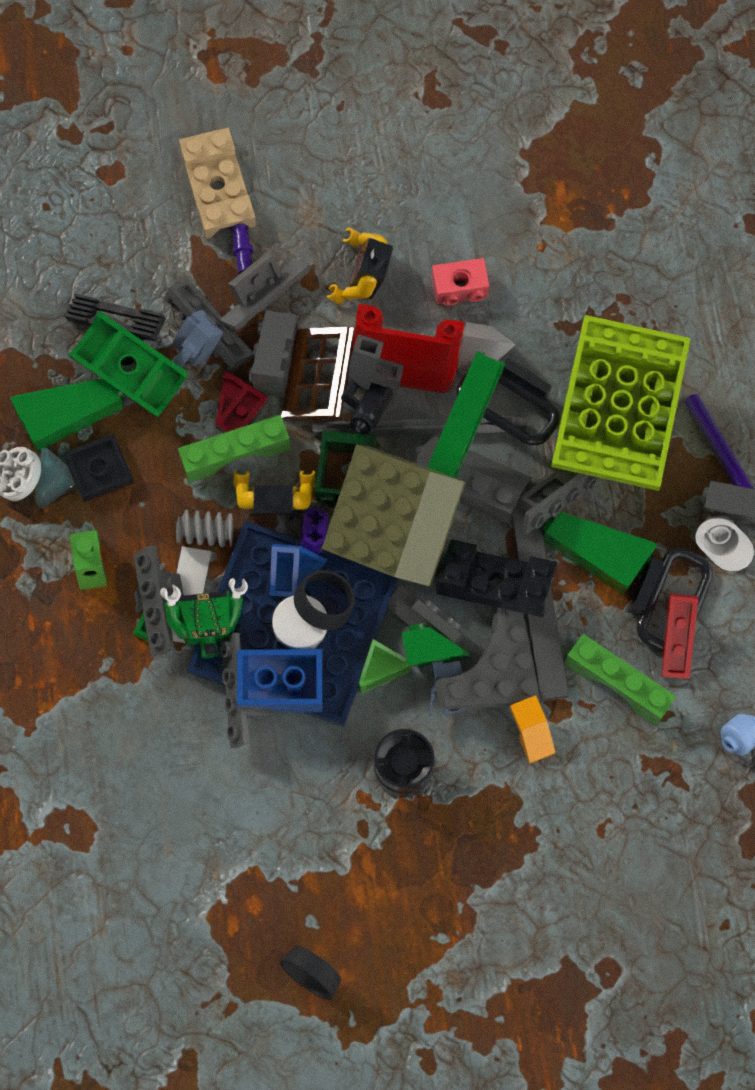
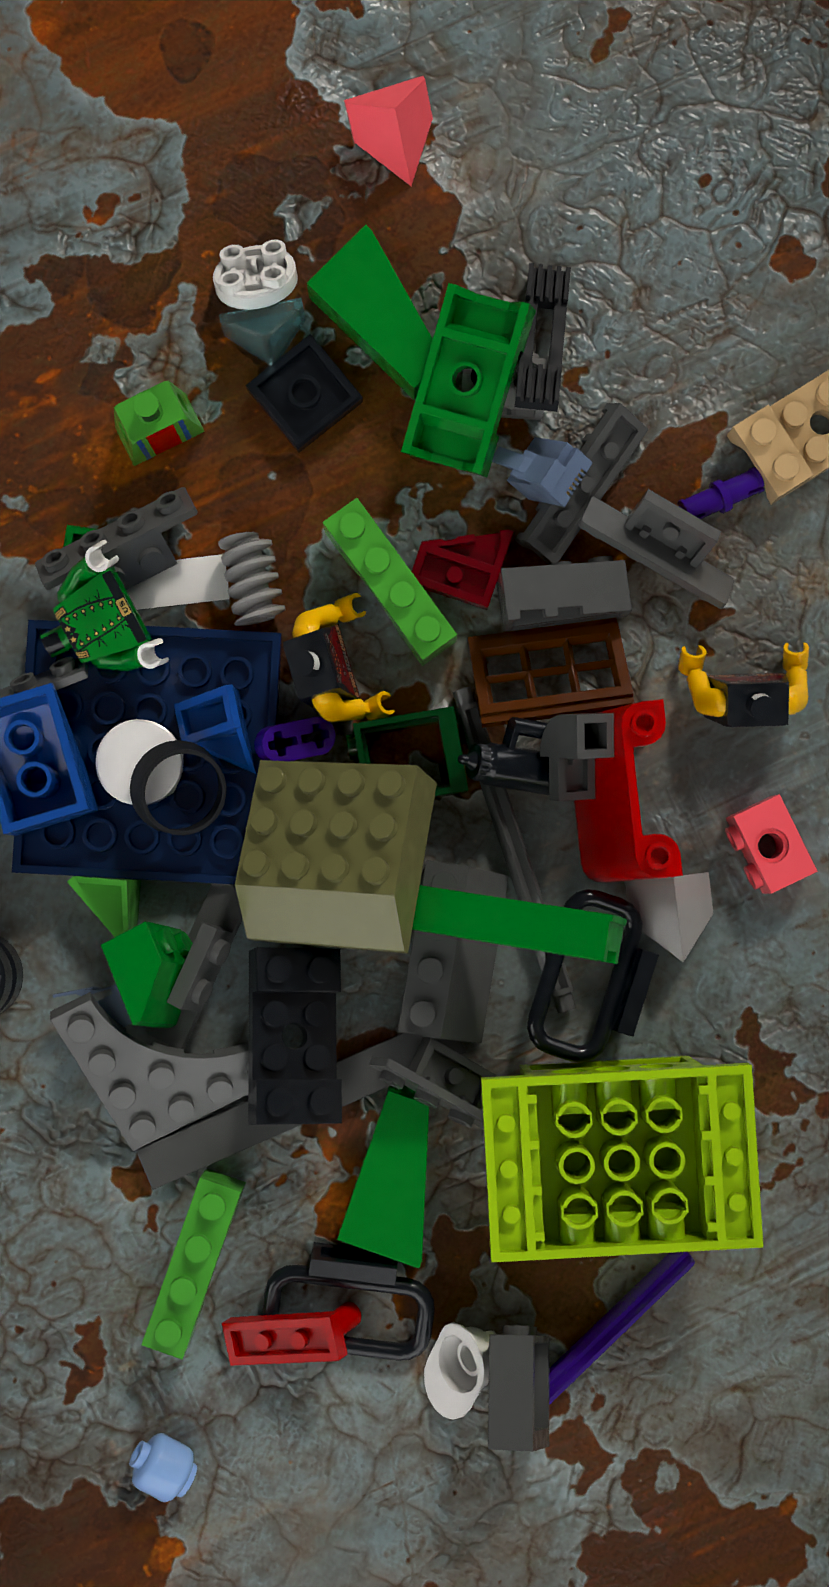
camera: 75 degrees right, 15 degrees up
light orange slope [509,695,556,764] -> none

